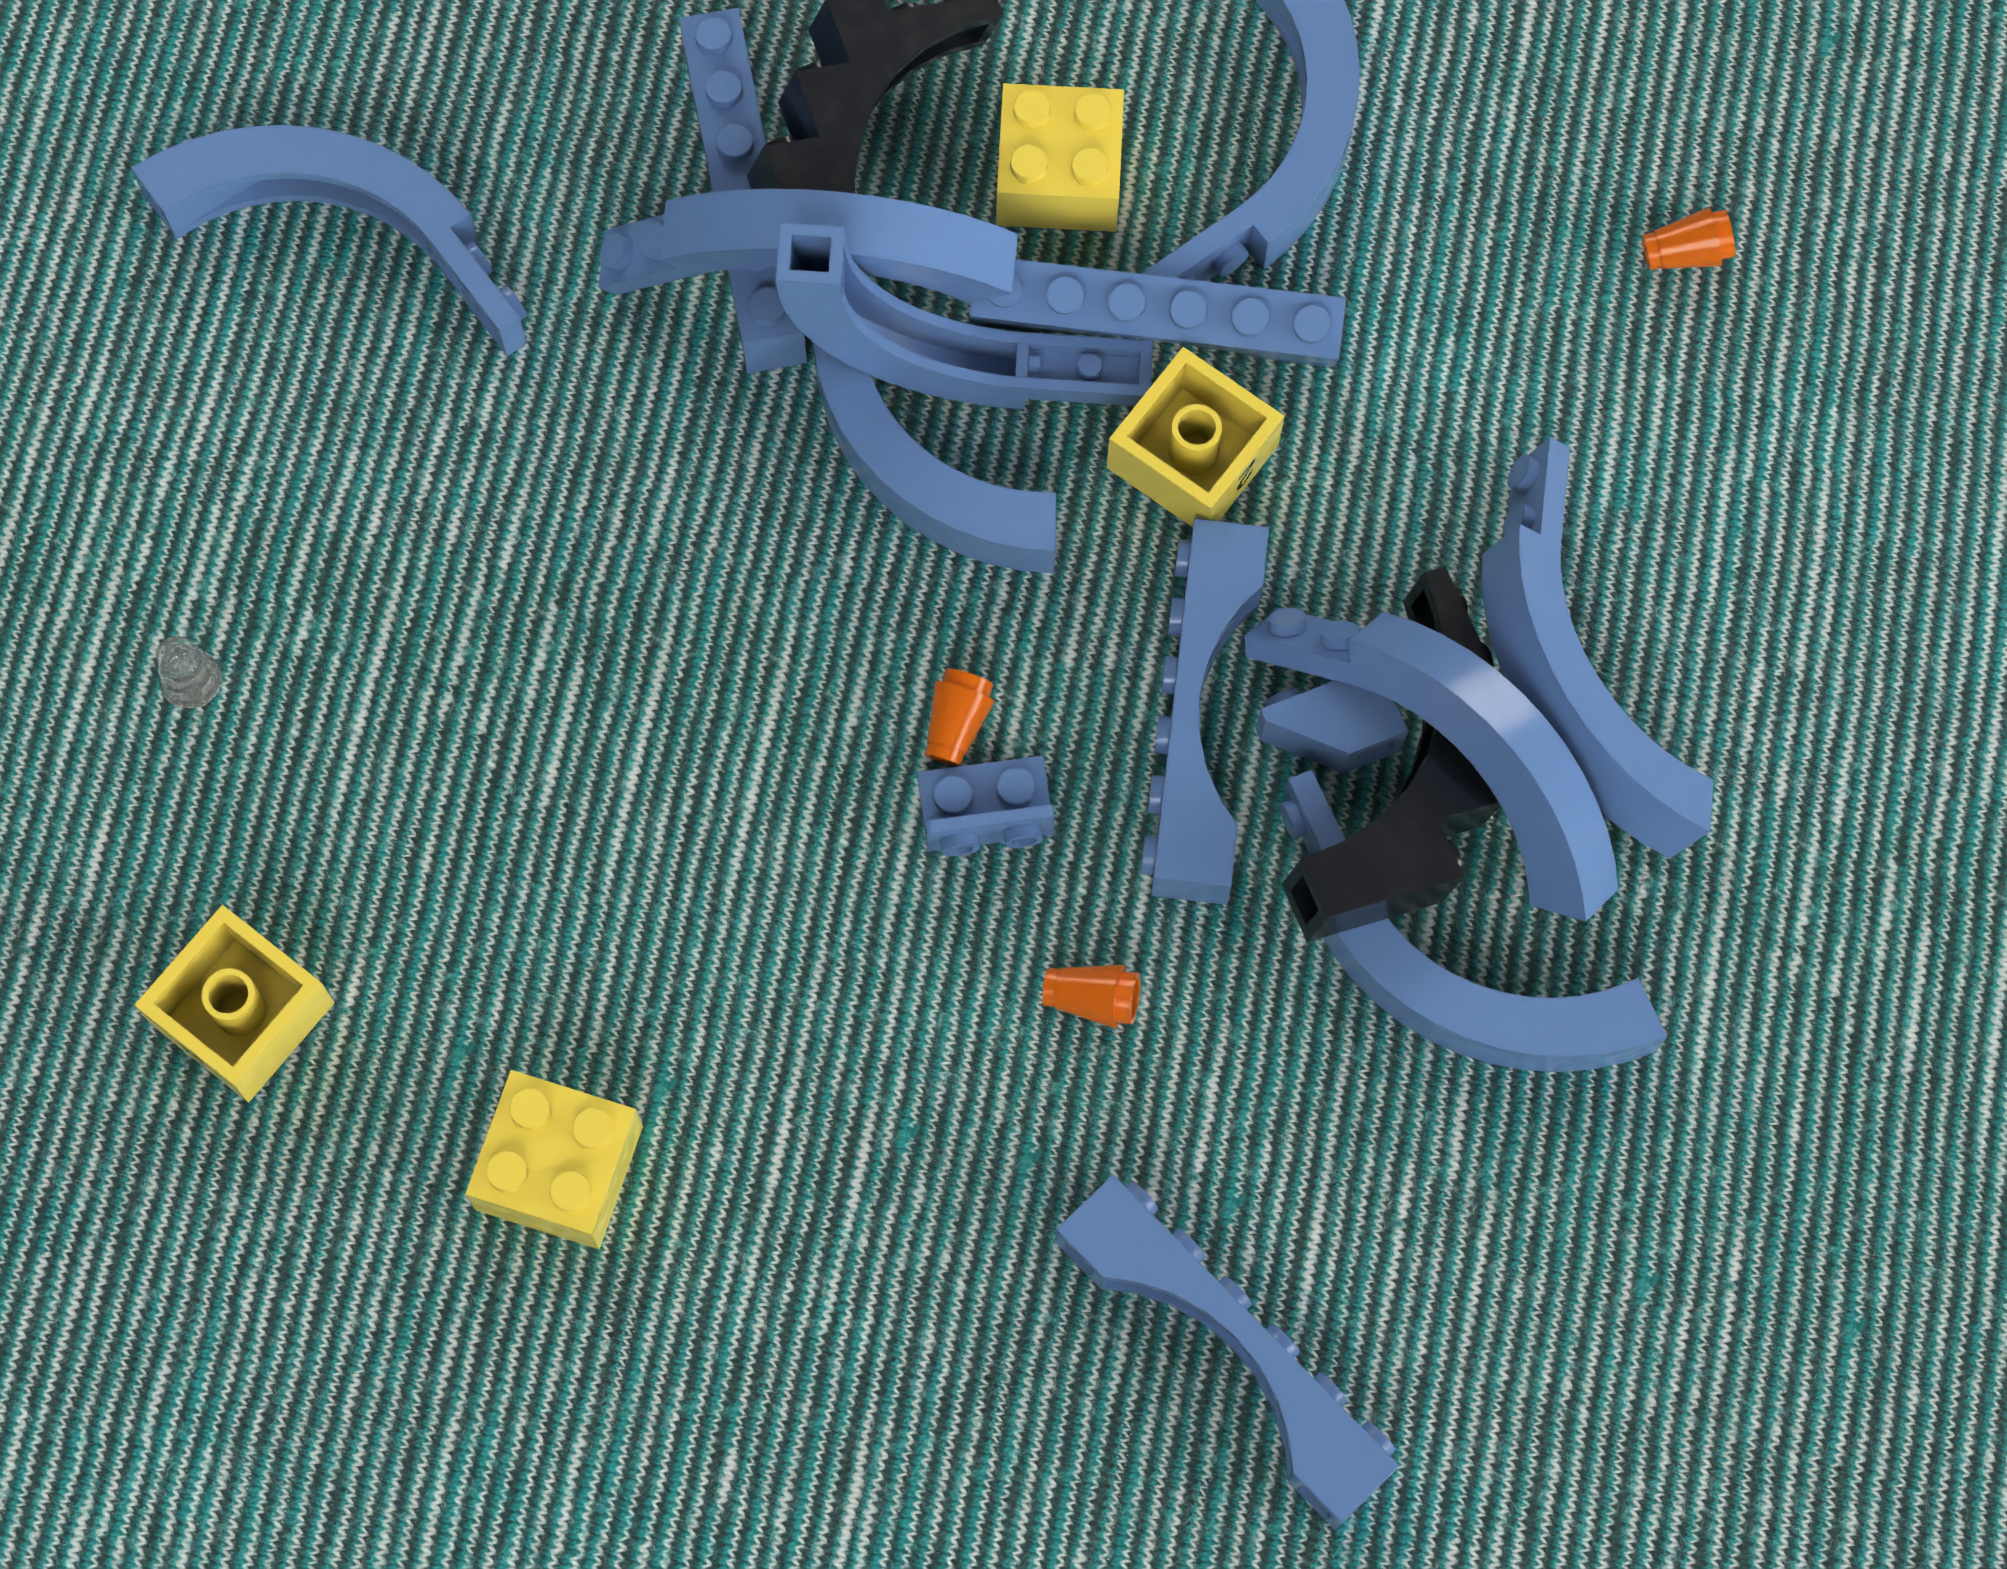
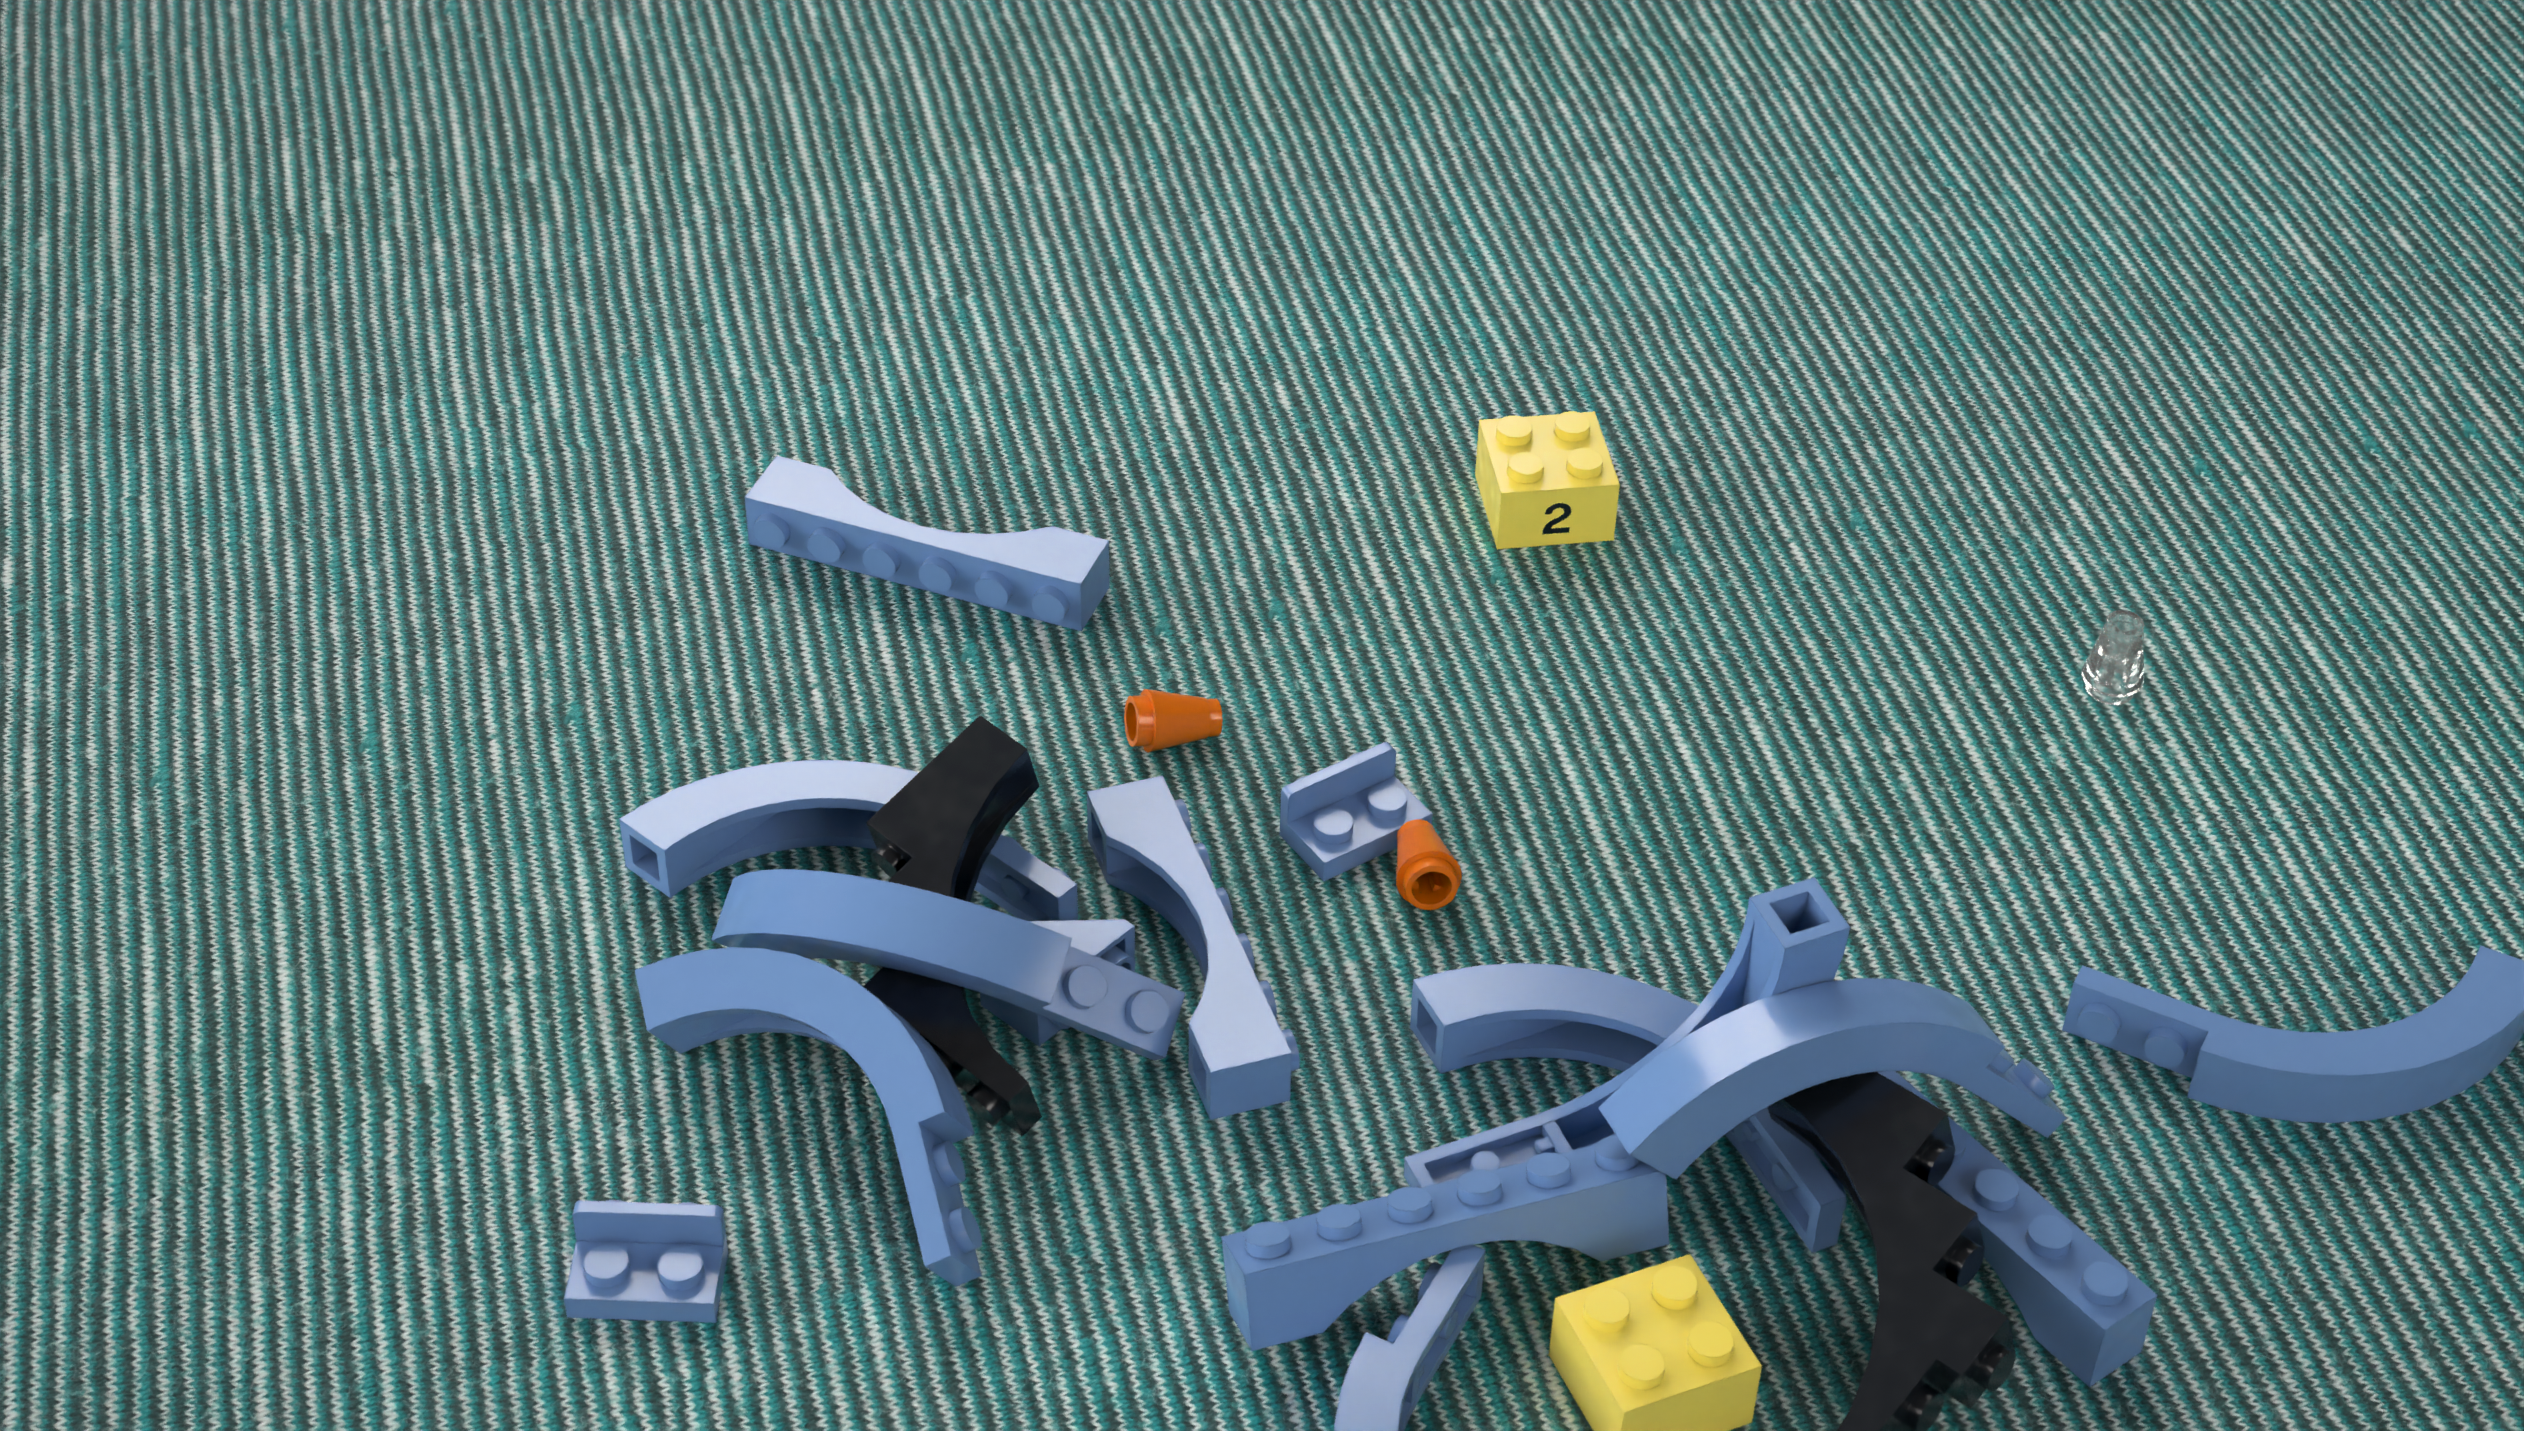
camera: 155 degrees right, 30 degrees down
light yellow brick [134,905,335,1103] -> none
light yellow brick [1106,347,1284,527] -> none
none -> medium blue bracket [564,1200,728,1323]

